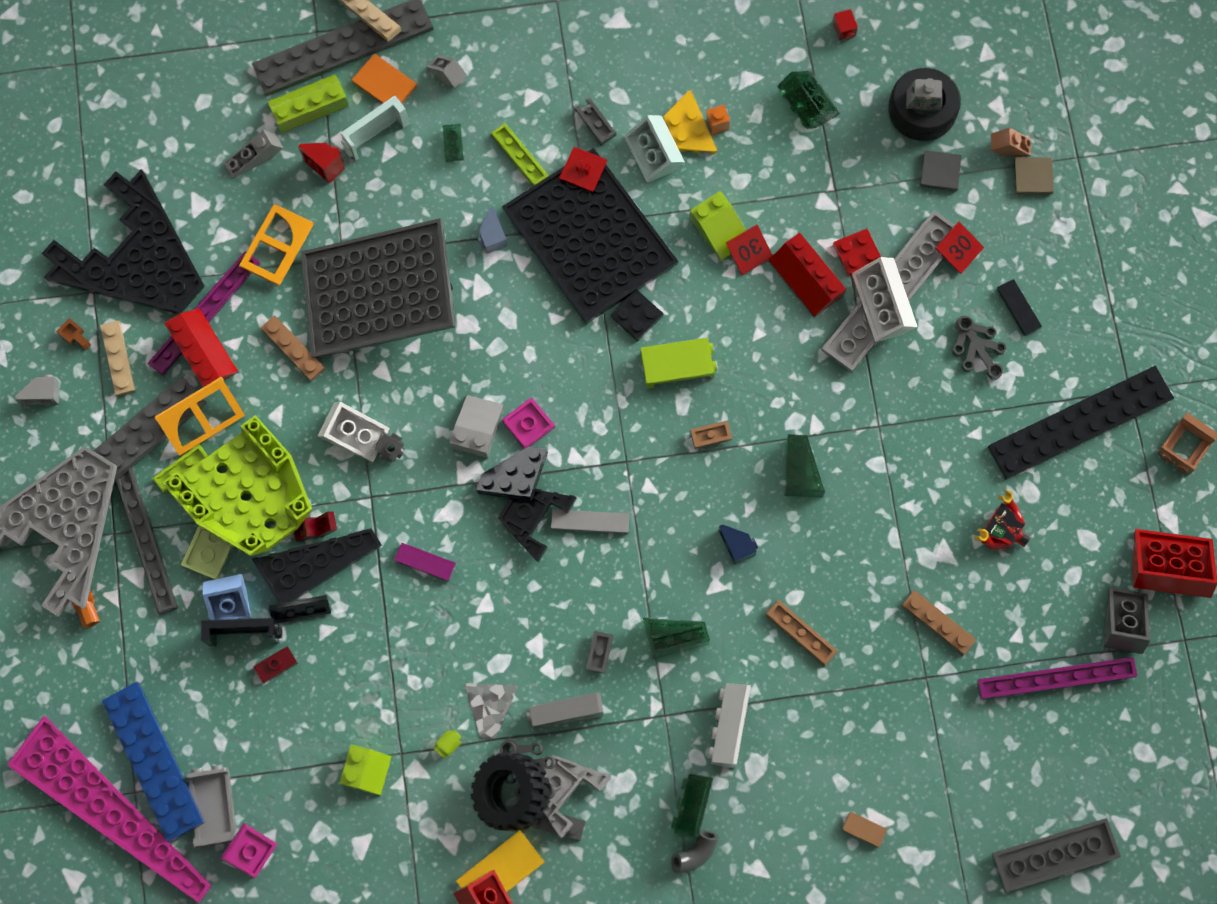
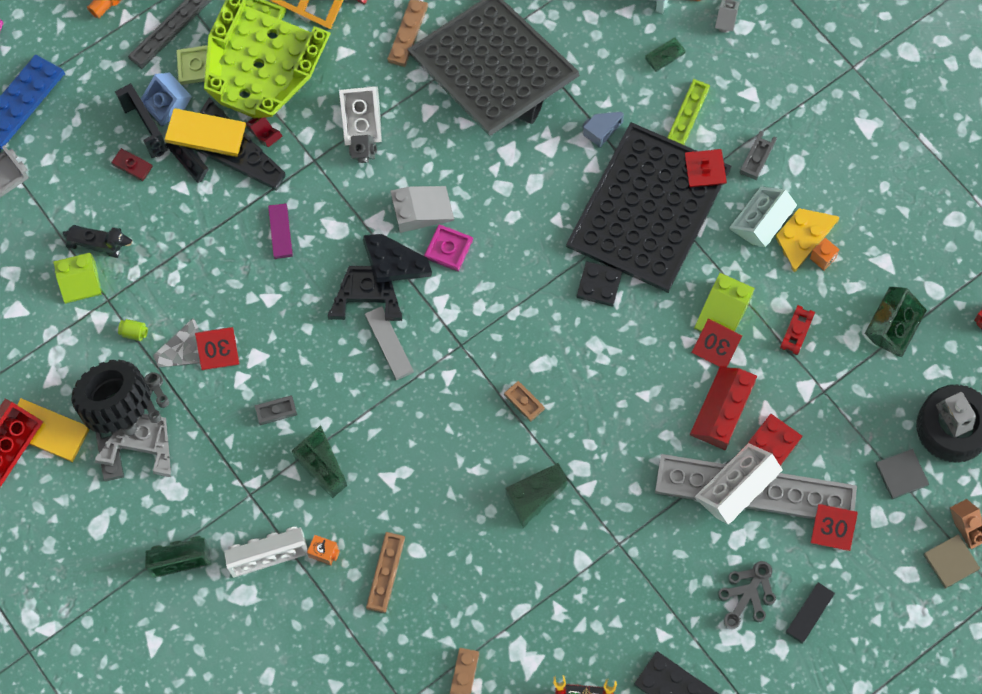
camera: 65 degrees right, 5 degrees down
light grey slope [526,692,604,729] -> none
lime panel [640,337,717,389] -> none
dark grey cylinder [671,830,719,873] -> none
dark blue slope [718,524,758,565] -> none
none -> black animal [63,225,133,258]
none -> yellow tile [165,108,246,157]
none -> red piece [195,327,240,370]
none -> orange brick [307,535,340,565]
none -> red plate [780,305,815,355]

